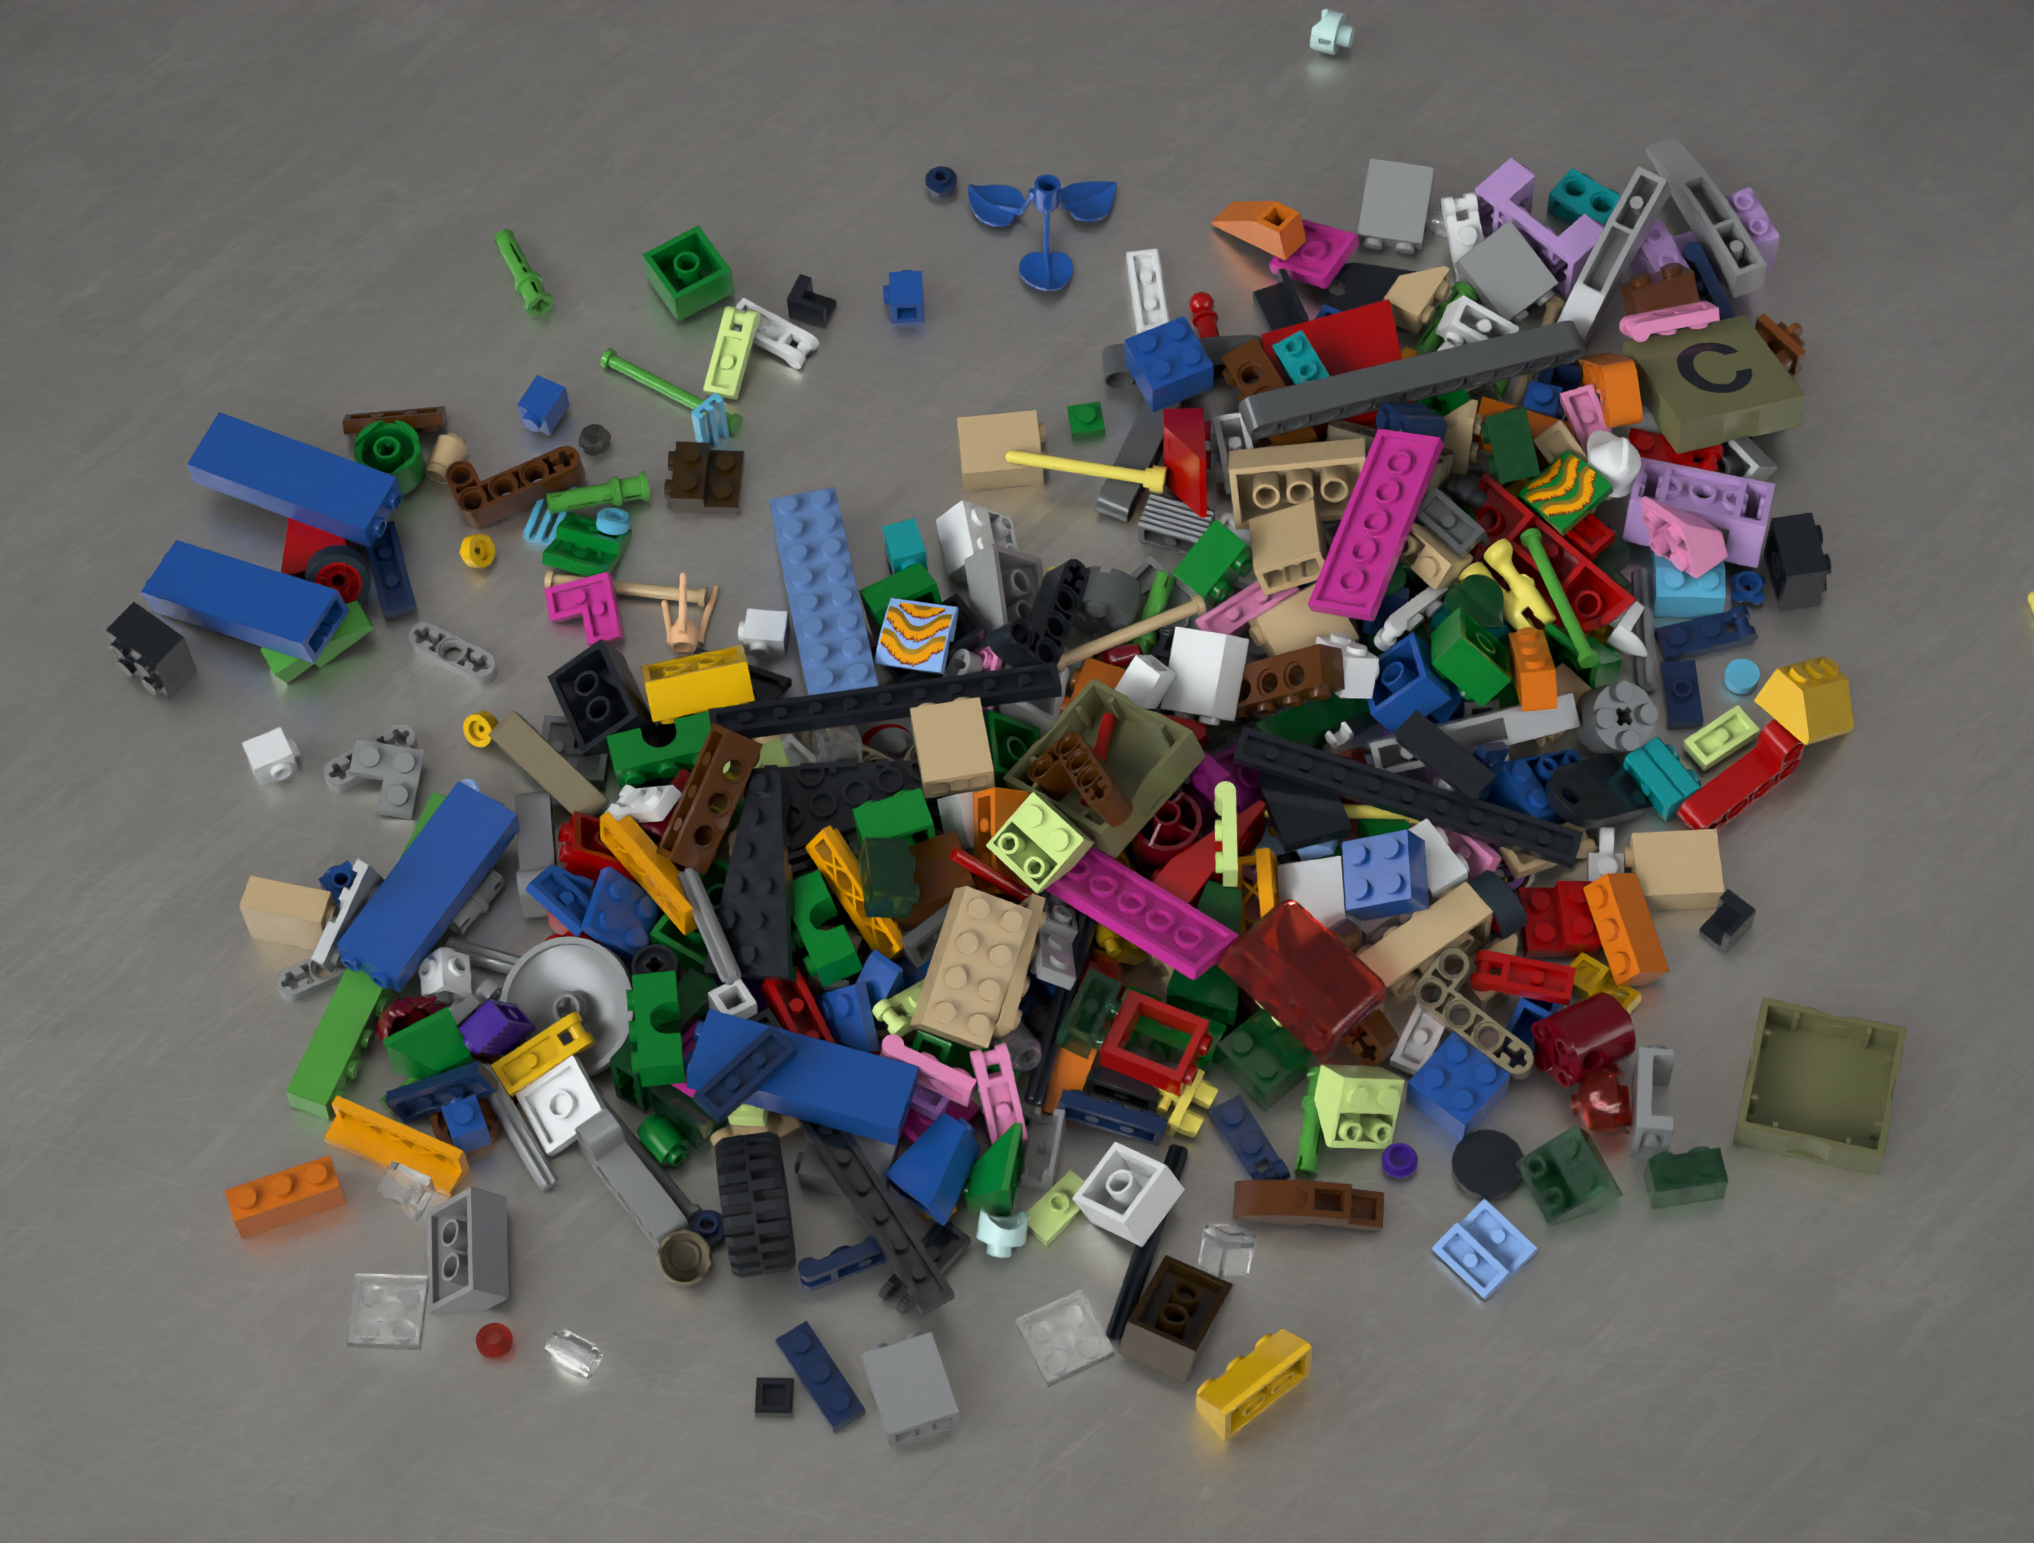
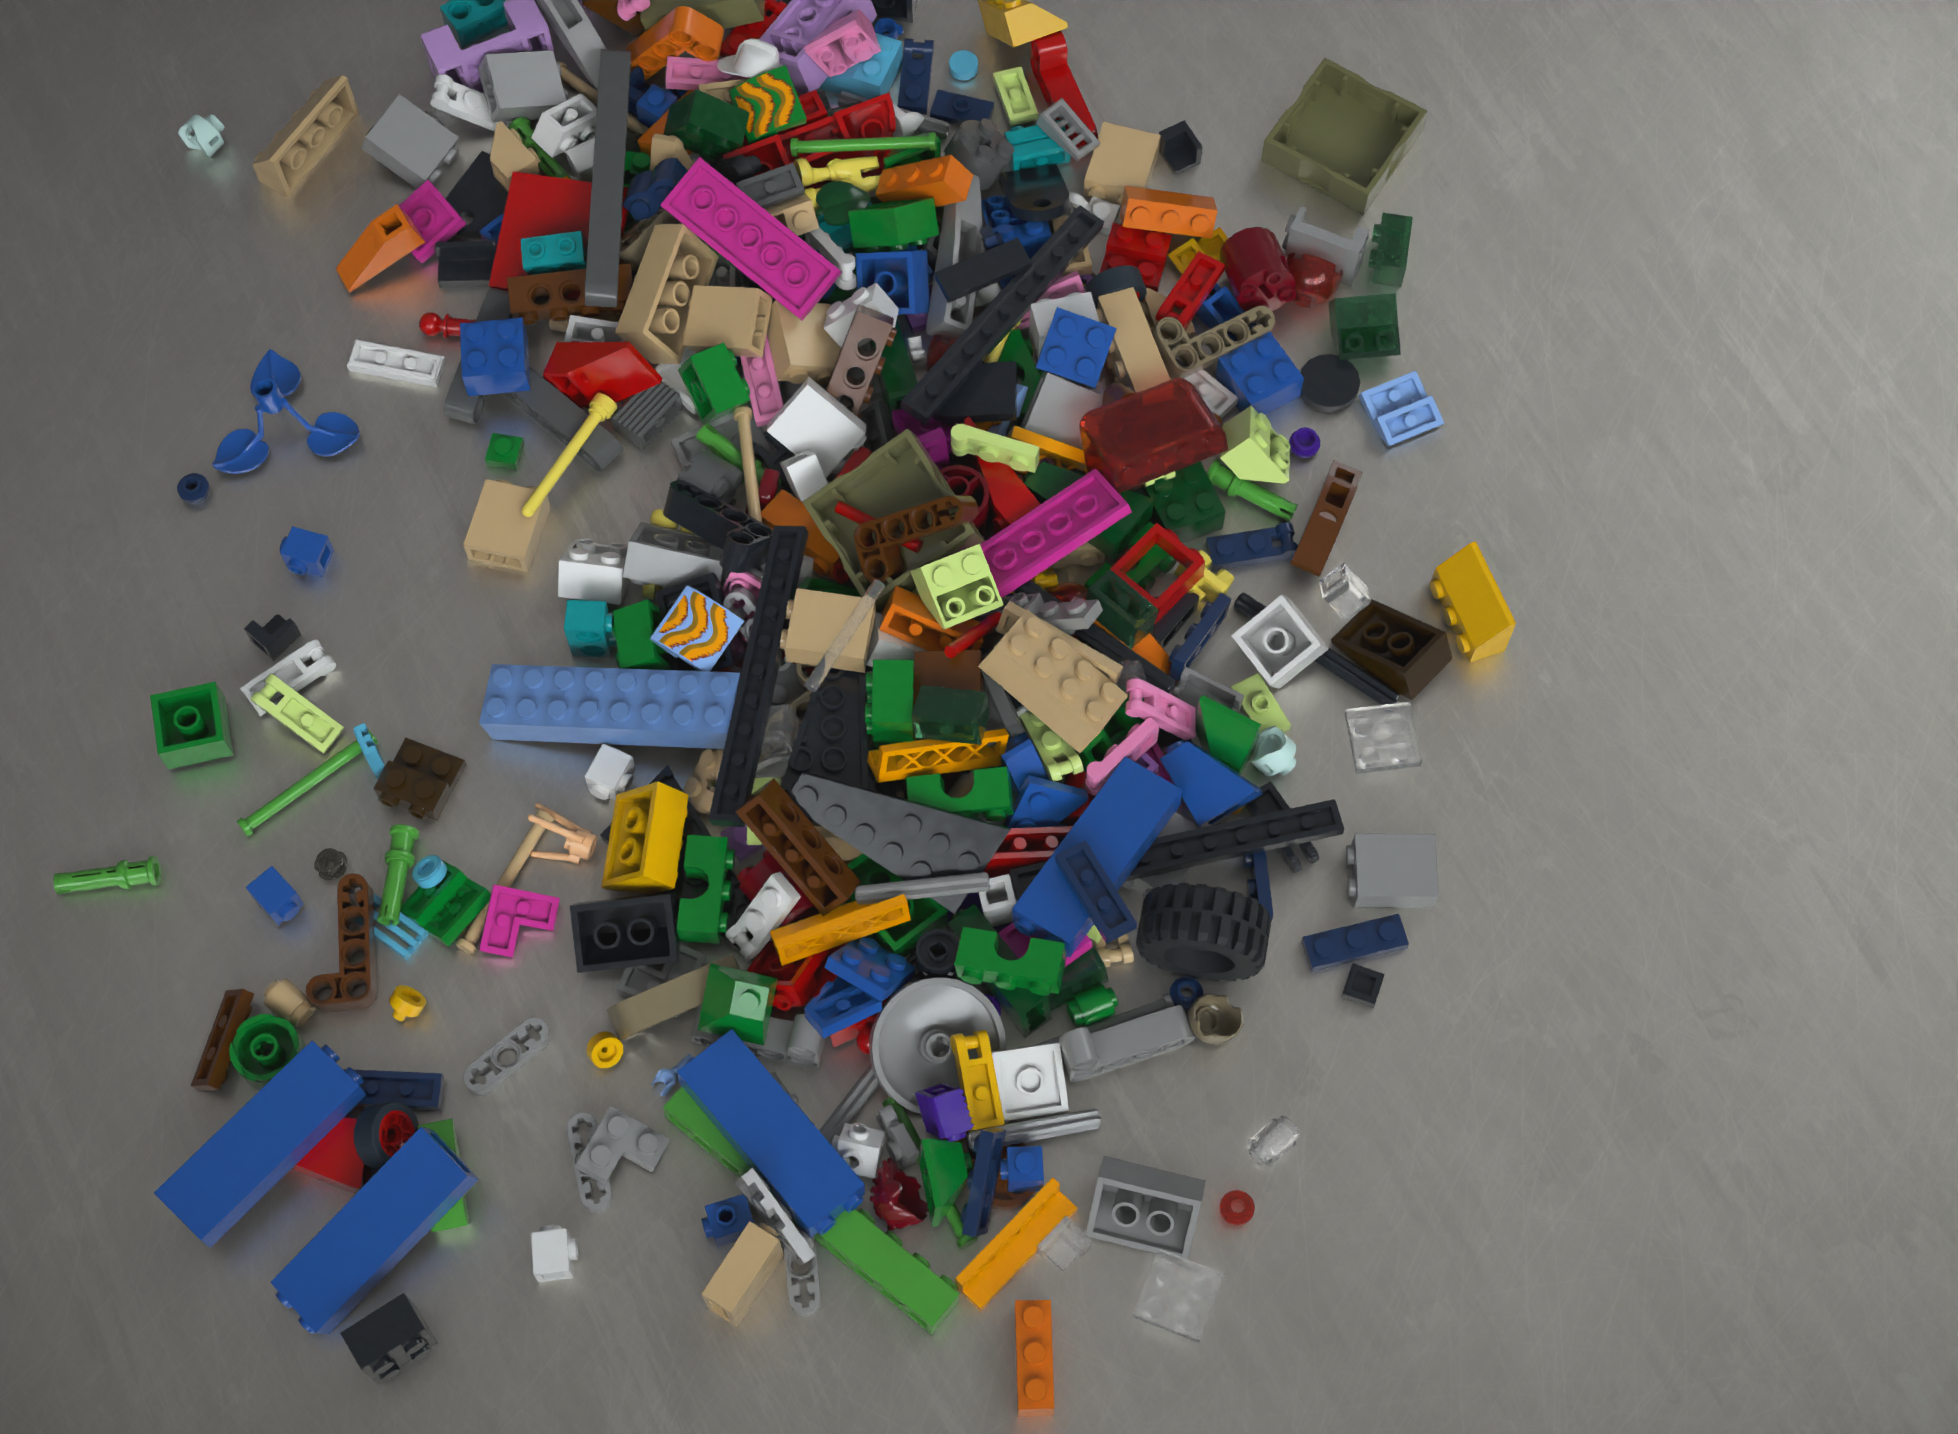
camera: 75 degrees left, 5 degrees up
none -> tan slope [252,75,359,197]
none -> green slope [697,963,778,1046]
none -> clear bar [804,579,885,692]
none -> light grey slope [1036,98,1100,162]

